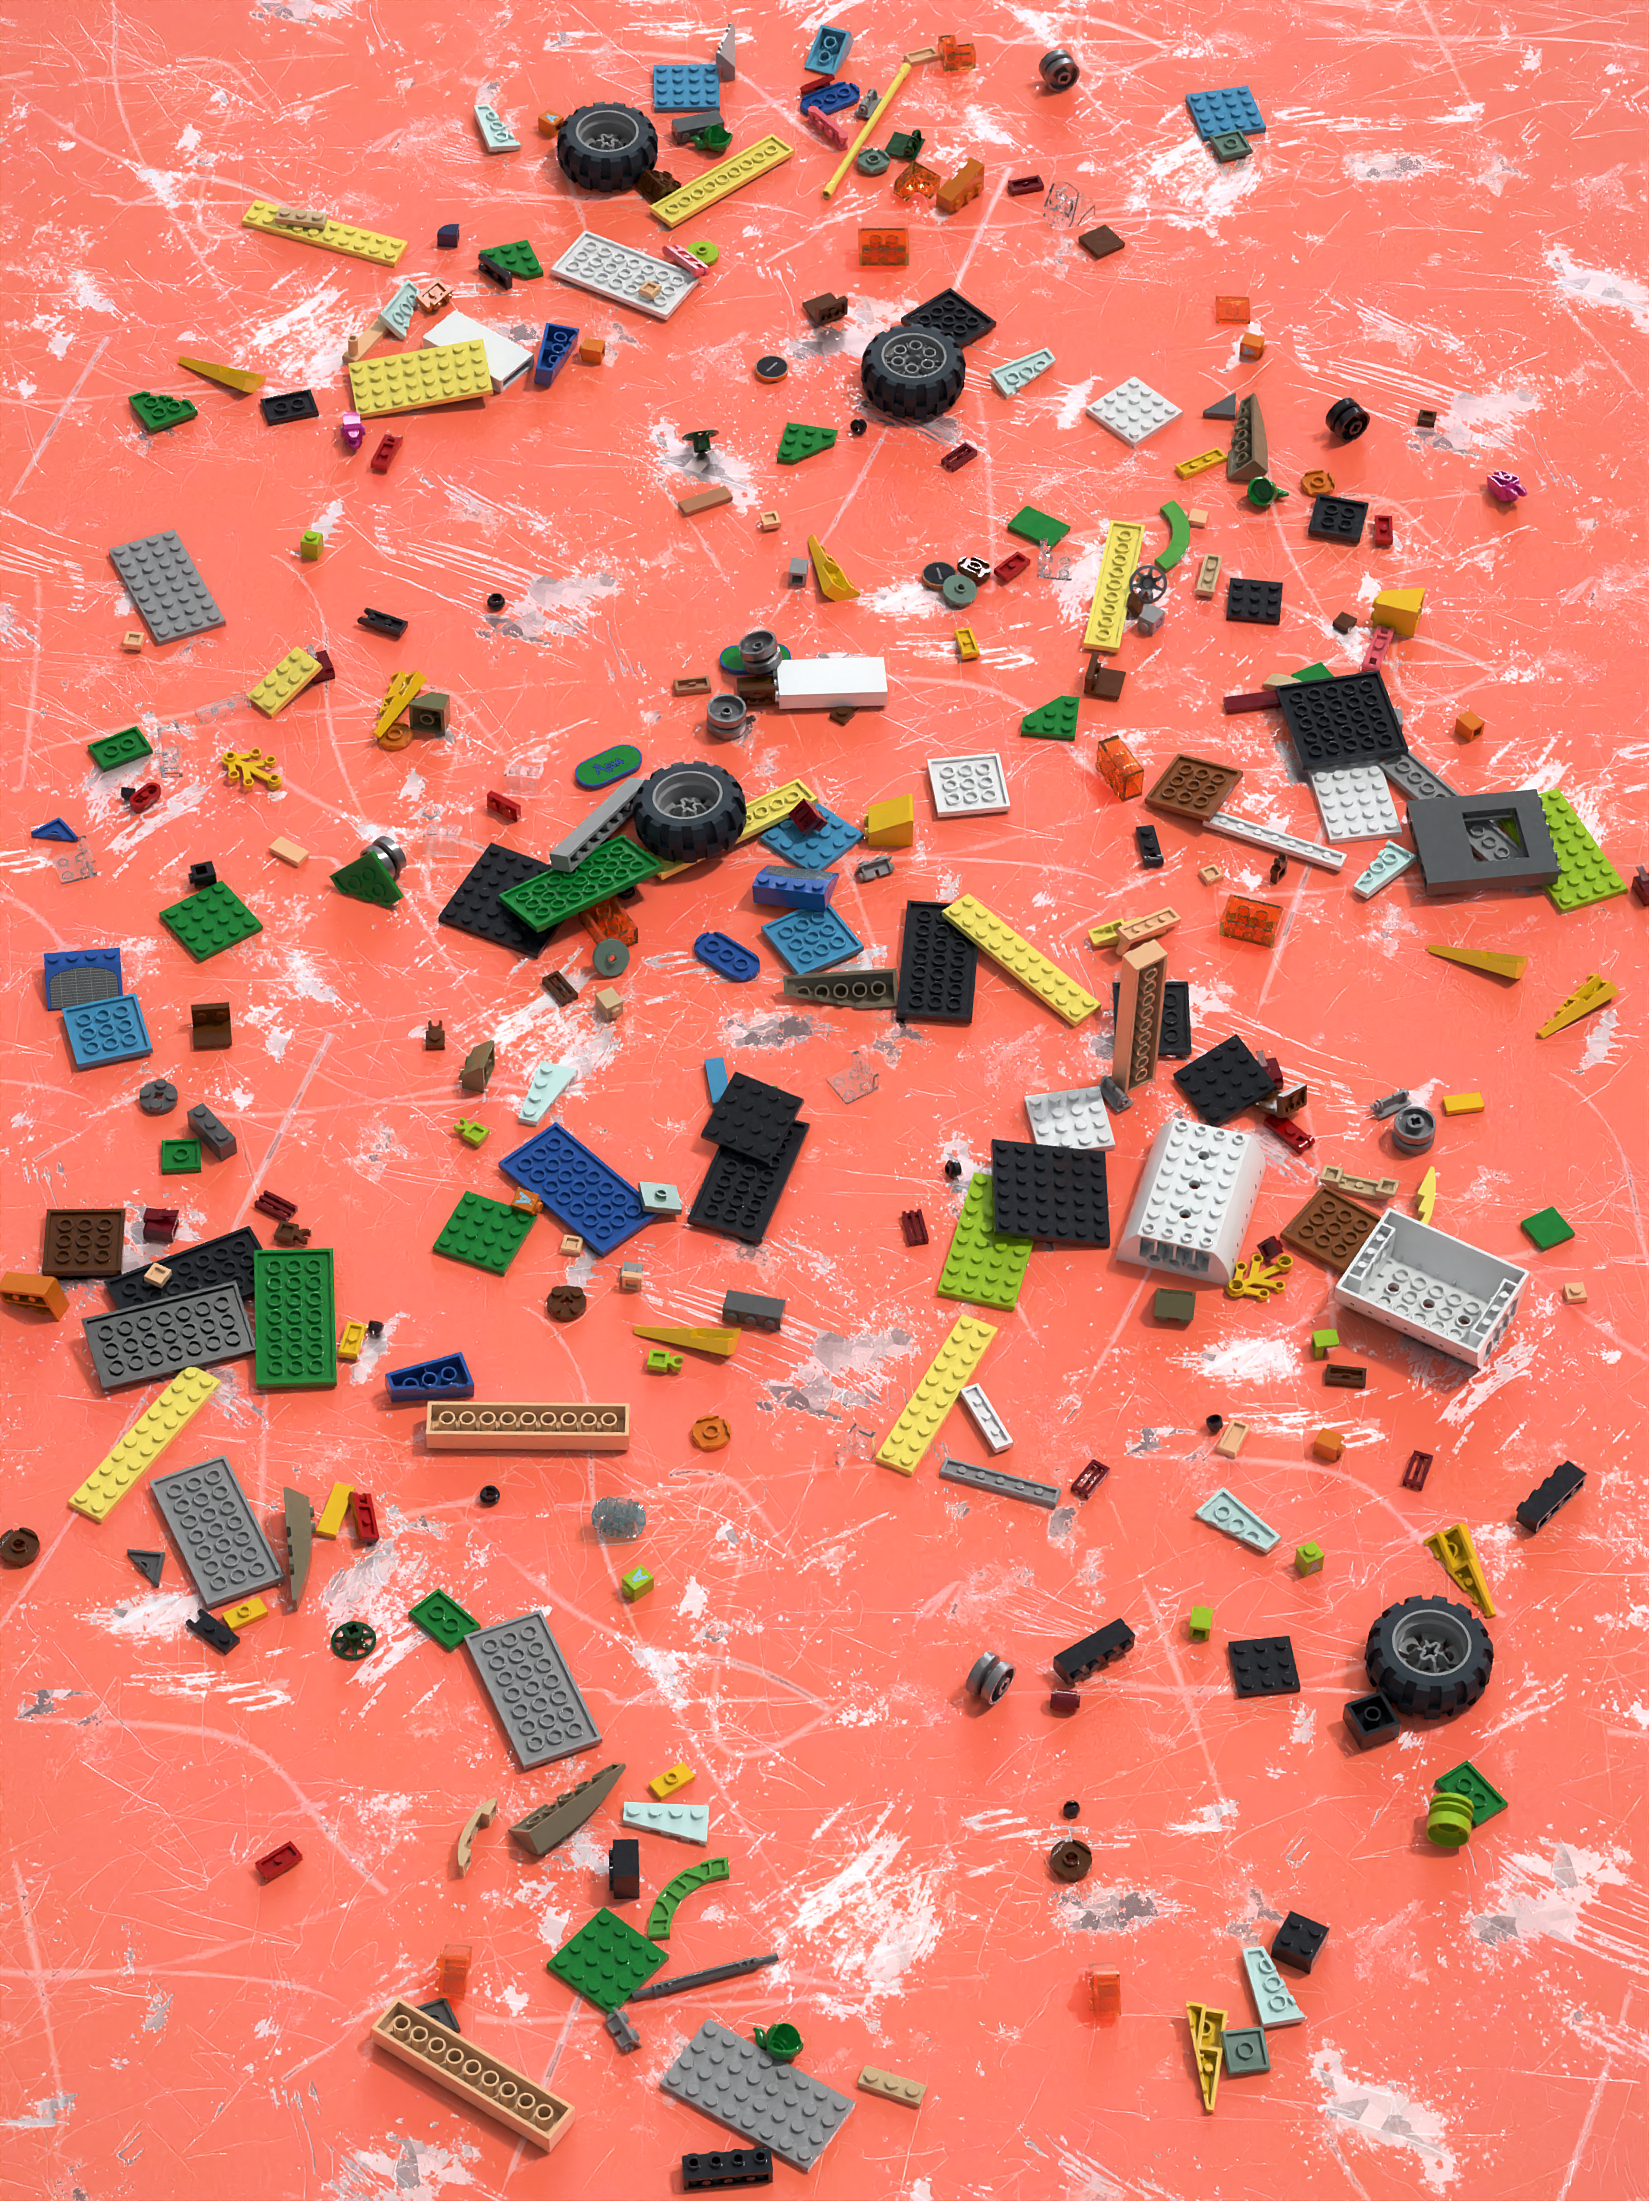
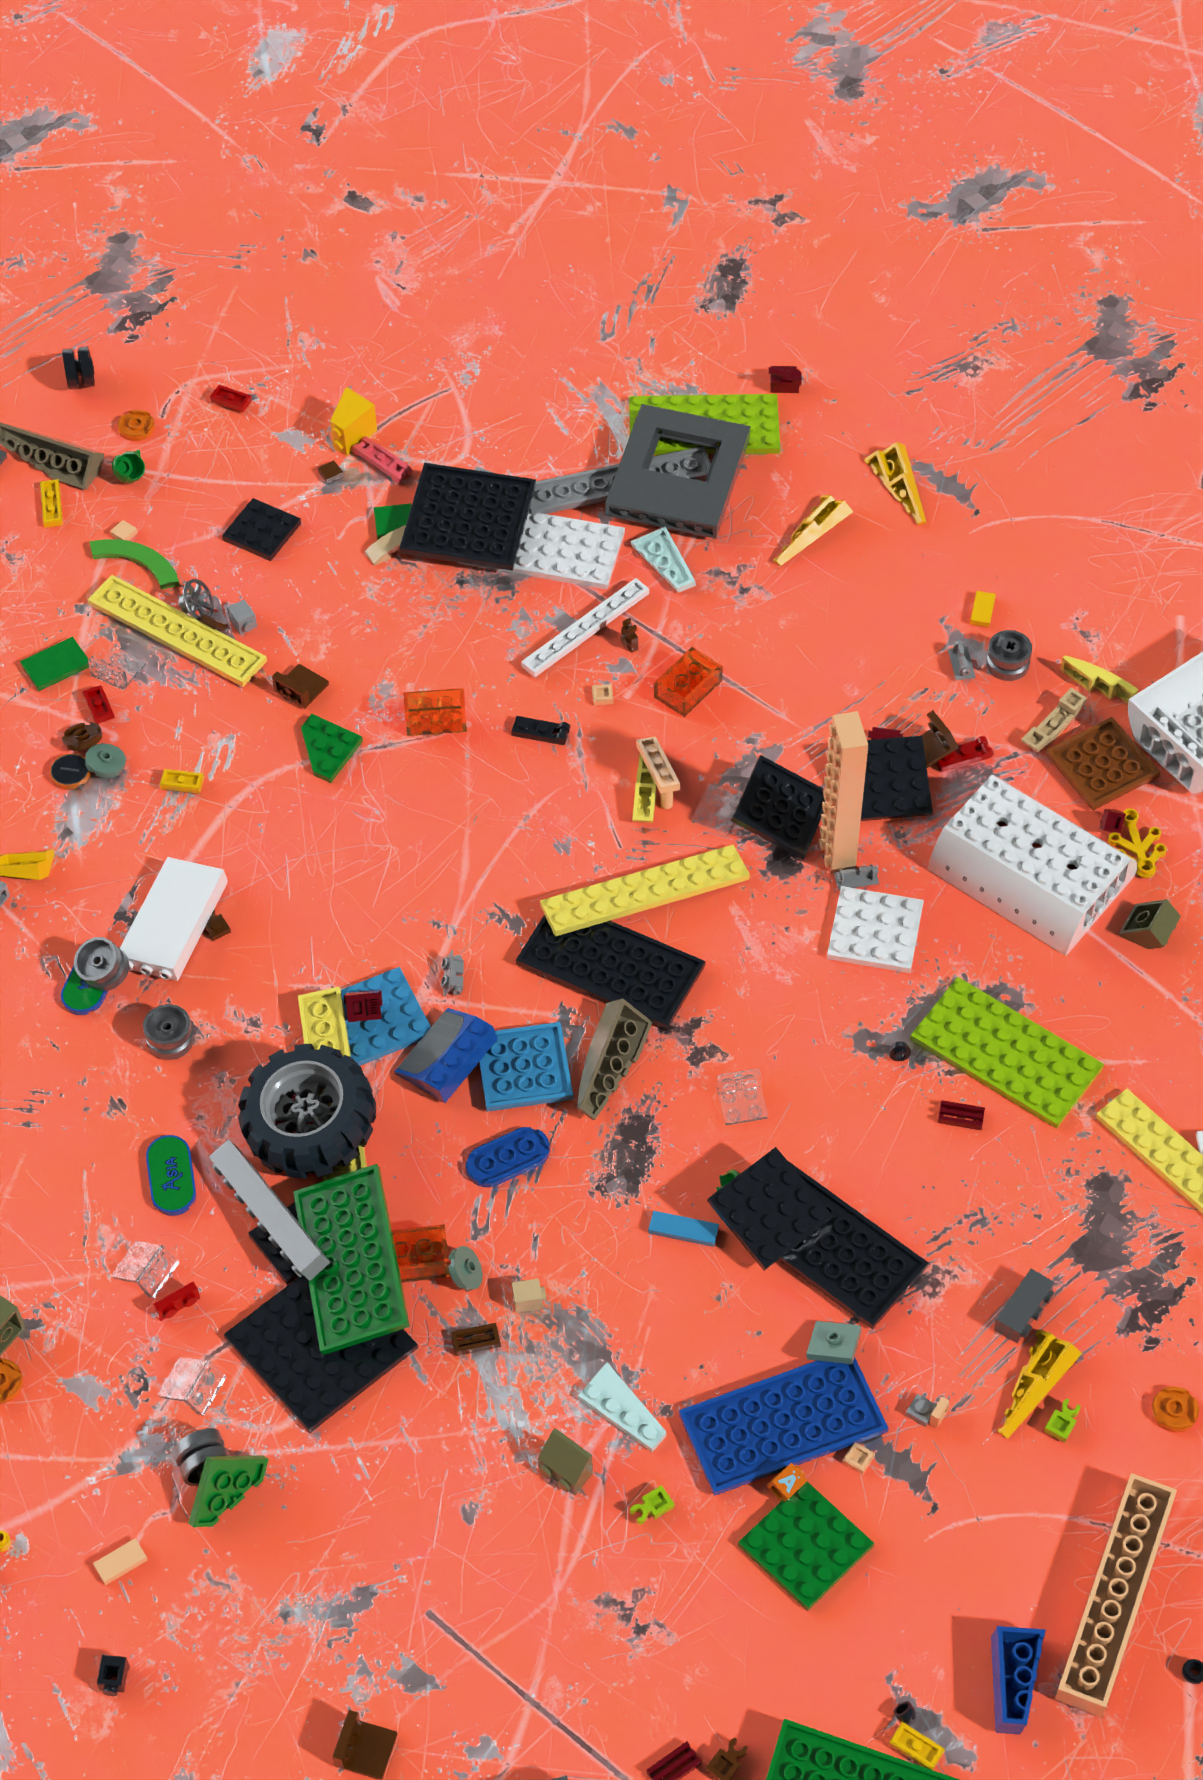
camera: 65 degrees left, 5 degrees up
green plate [159,880,263,963] -> none
reddish brown plate [426,1020,445,1050] -> none
reddish brown plate [547,1286,587,1322] -> none
nougat tile [673,676,712,696] -> none
reddish brown bracket [737,676,776,706] -> none
yellow slope [864,794,914,846] -> none
white plate [927,753,1011,818] -> none
black plate [990,1139,1110,1248] -> none
dark orange plate [1144,753,1243,822] -> none
tan plate [1196,553,1223,597] -> none
dark red tile [1223,690,1280,714] -> none
black plate [1308,494,1369,543] -> none
reddish brown tile [1417,409,1437,428] -> none
orange brick [1455,710,1485,742] -> none
dark pink hinge [1487,471,1527,501] -> none
green tile [1520,1206,1575,1252] -> none

